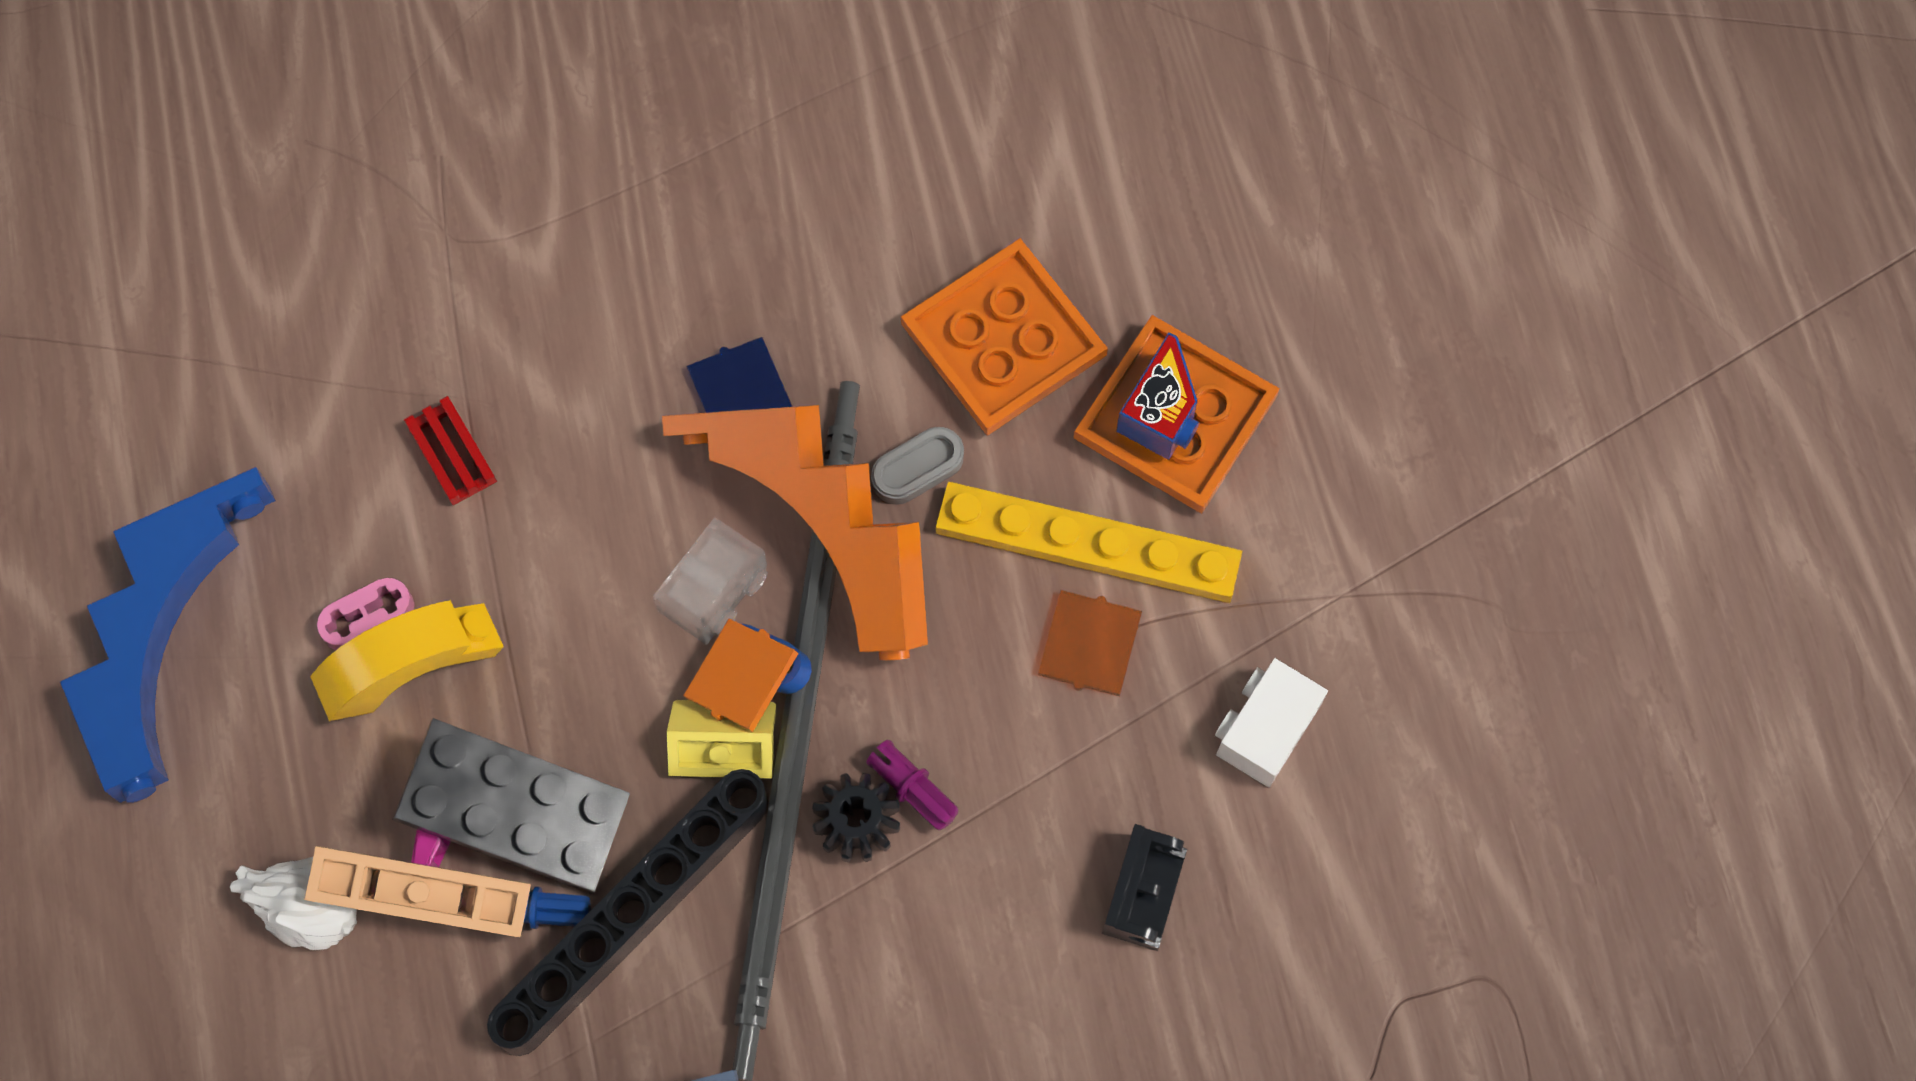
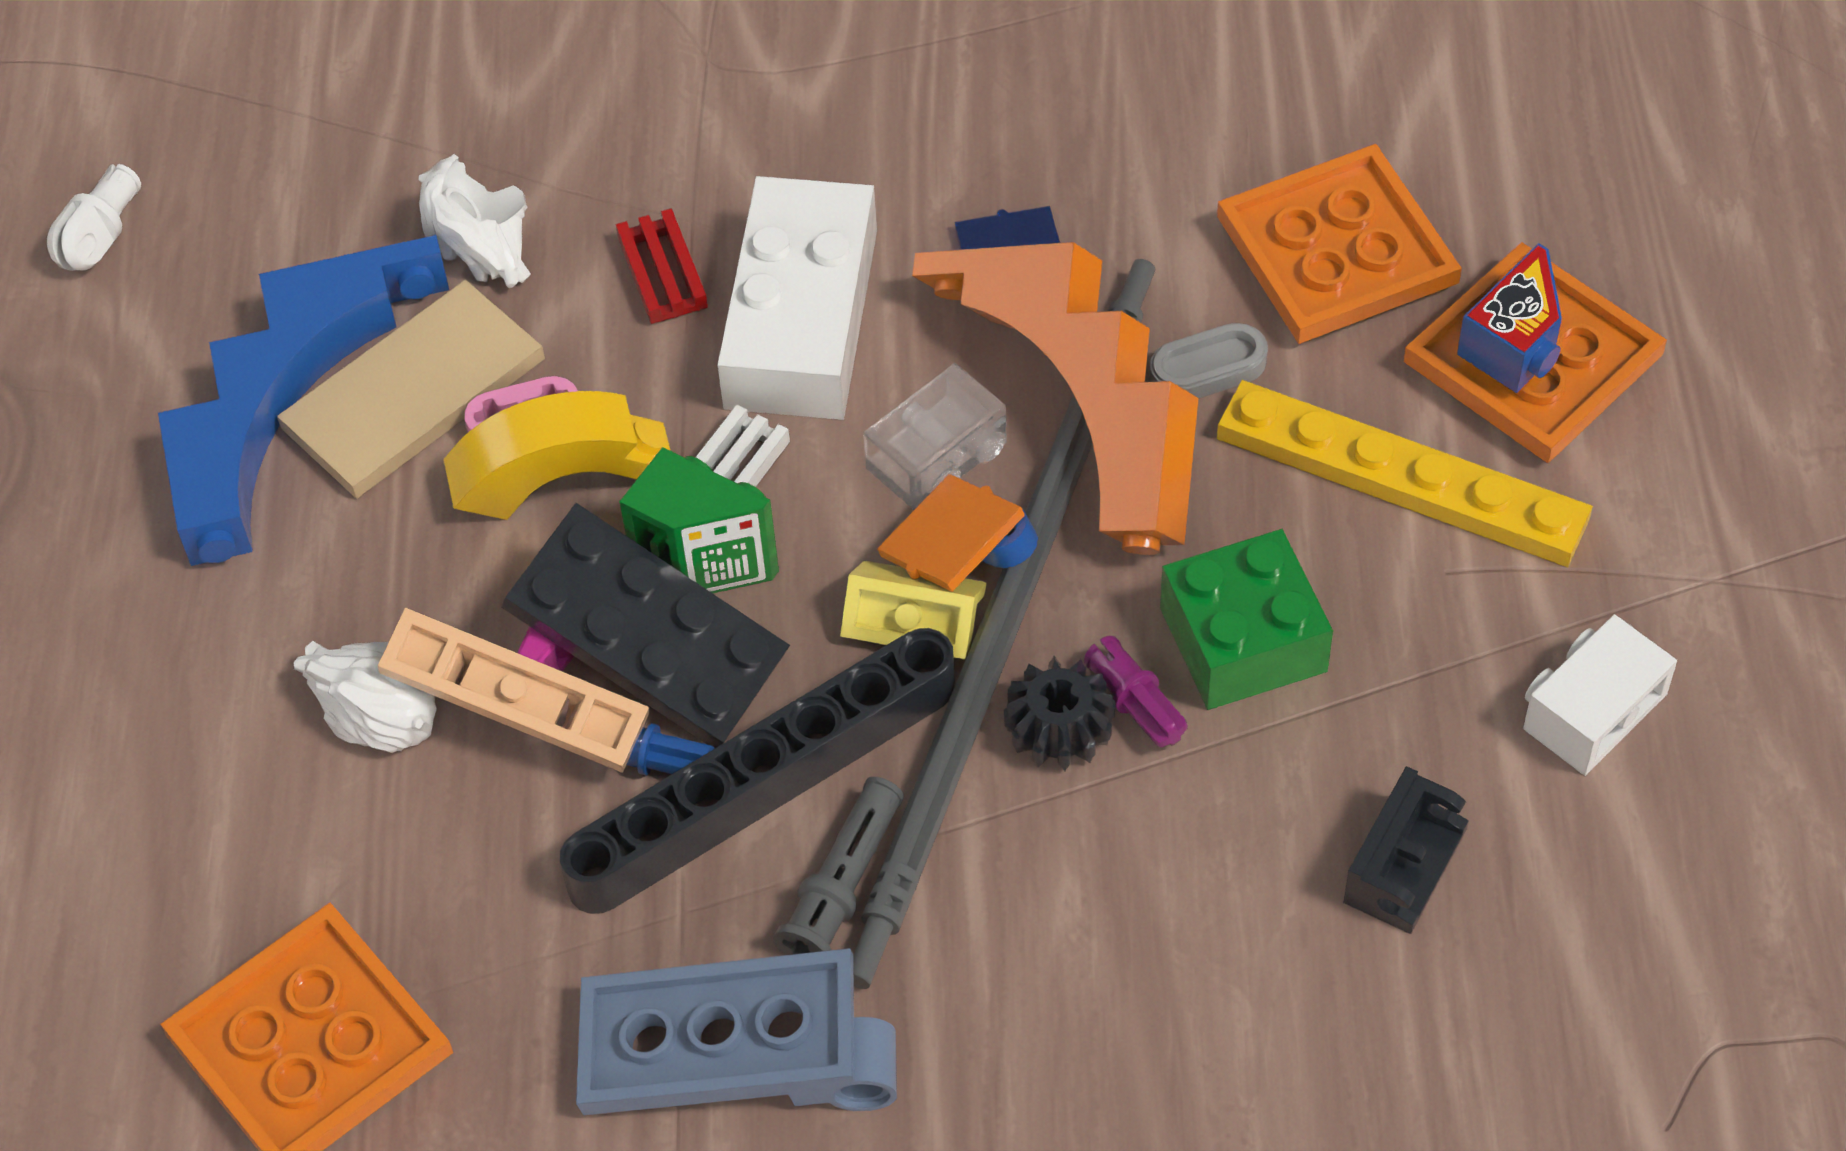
camera: 15 degrees right, 15 degrees down
clear orange piece [1038,590,1142,697] -> none
none -> tan tile [277,279,545,499]
none -> white hair [419,154,531,288]
none -> green slope [619,447,779,593]
none -> white tile [696,405,790,487]
none -> white brick [717,176,877,420]
none -> dark grey pin [773,776,904,955]
none -> green brick [1160,528,1333,710]

